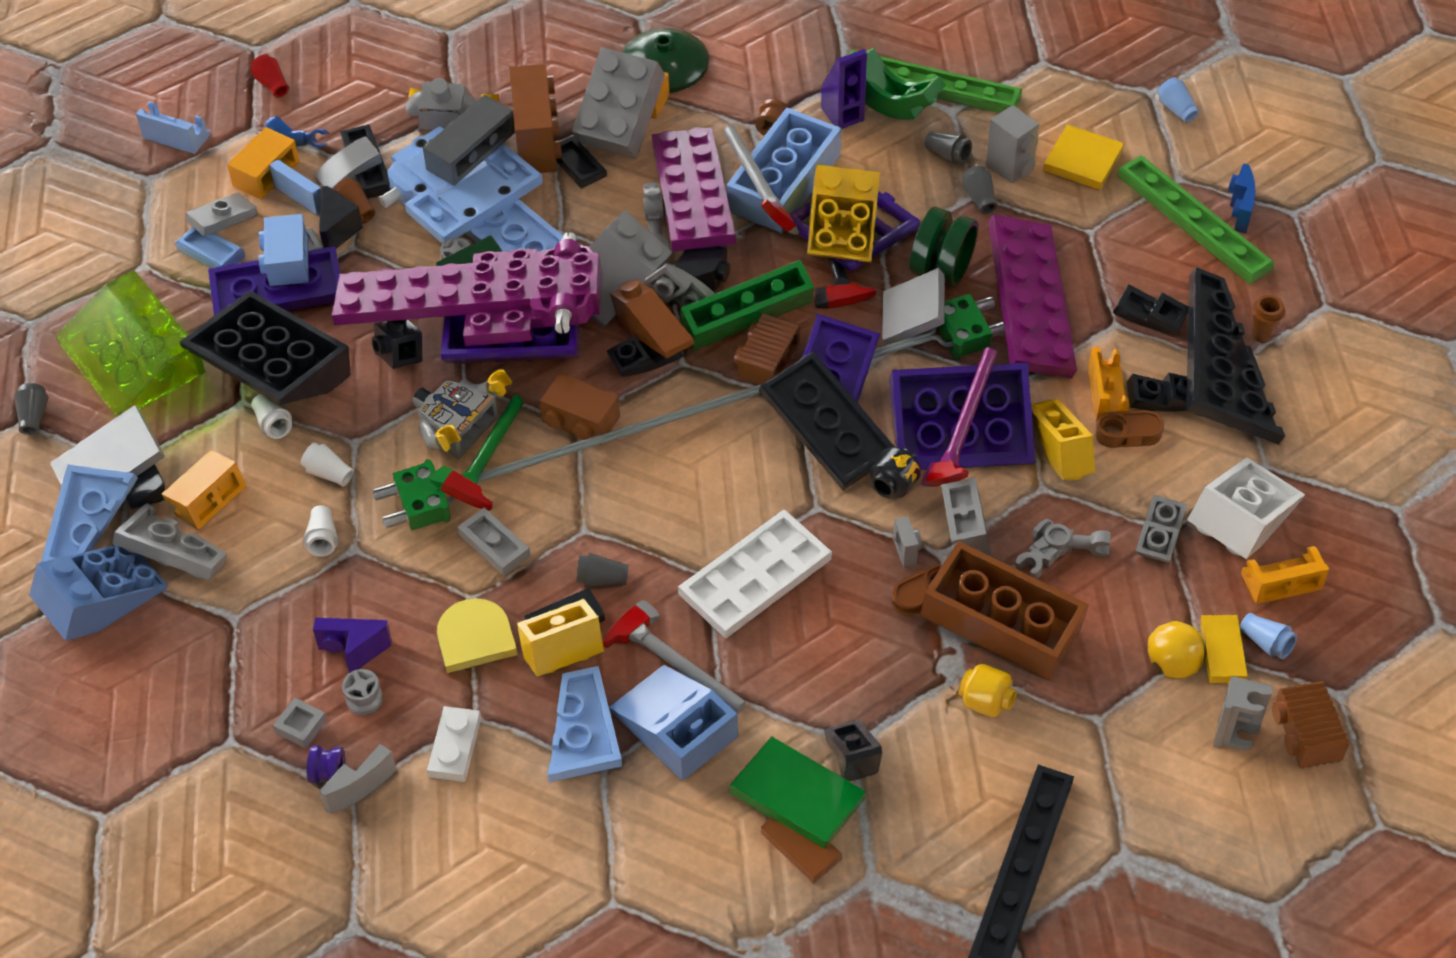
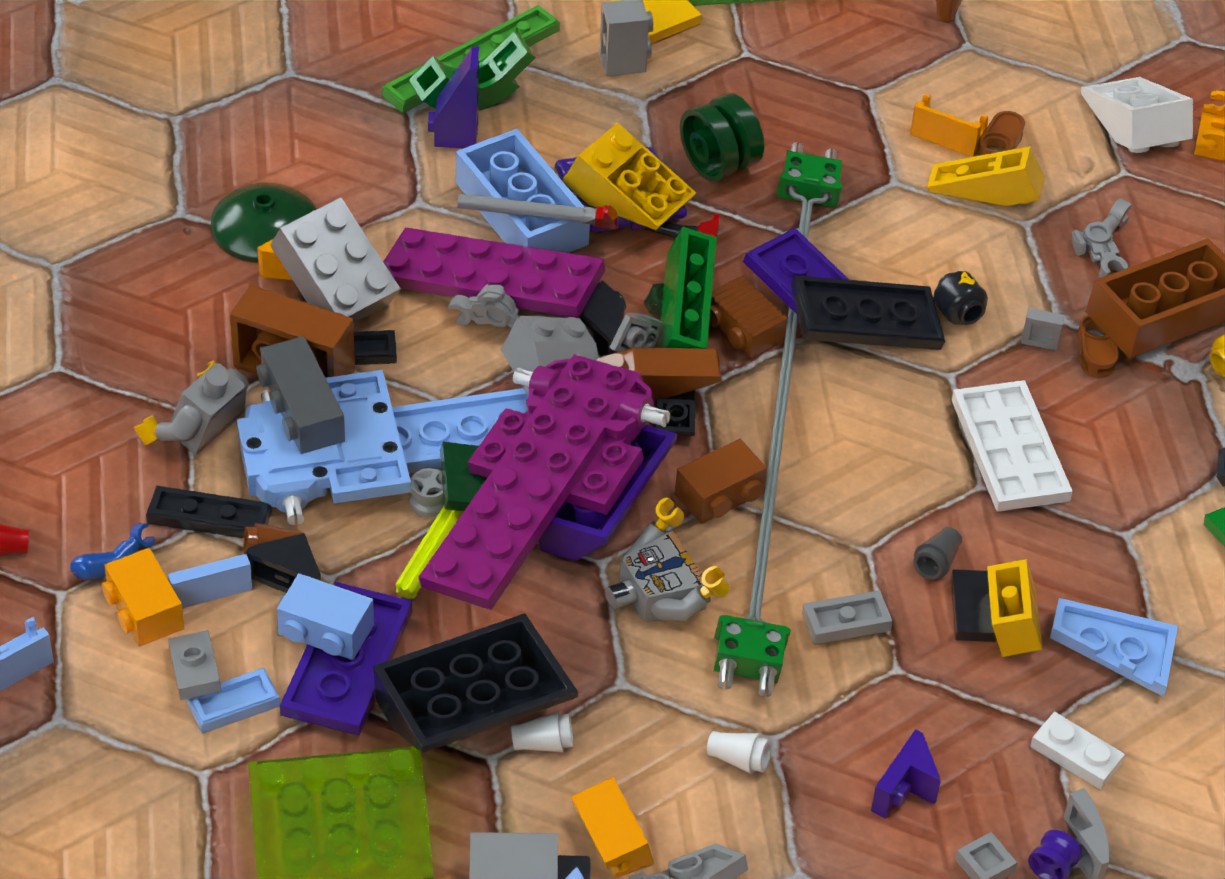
camera: 65 degrees left, 5 degrees down
white cone [301,442,354,487] -> none
light grey slope [314,136,382,189] -> none
light grey wheel [342,669,383,716] -> none
black brick [372,320,423,369] -> none
green piece [430,395,524,511] -> none
light yellow tile [437,598,518,673] -> none
light grey piece [603,600,746,713] -> none
medium blue slope [609,665,738,781] -> none
dark orange wheel [755,99,788,136] -> none
light grey tile [882,268,944,345] -> none
dark purple slope [889,363,1036,470] -> none
magenta piece [921,348,997,487] -> none
dark grey cone [924,131,972,164] -> none
light grey hinge [941,478,992,556] -> none
dark grey cone [962,166,998,214] -> none
magenta plate [988,214,1077,378] -> none
black slope [1113,284,1188,333] -> none
black slope [1126,372,1187,412] -> none
light grey slope [1135,495,1188,563] -> none
black wing [1186,267,1285,445] -> none

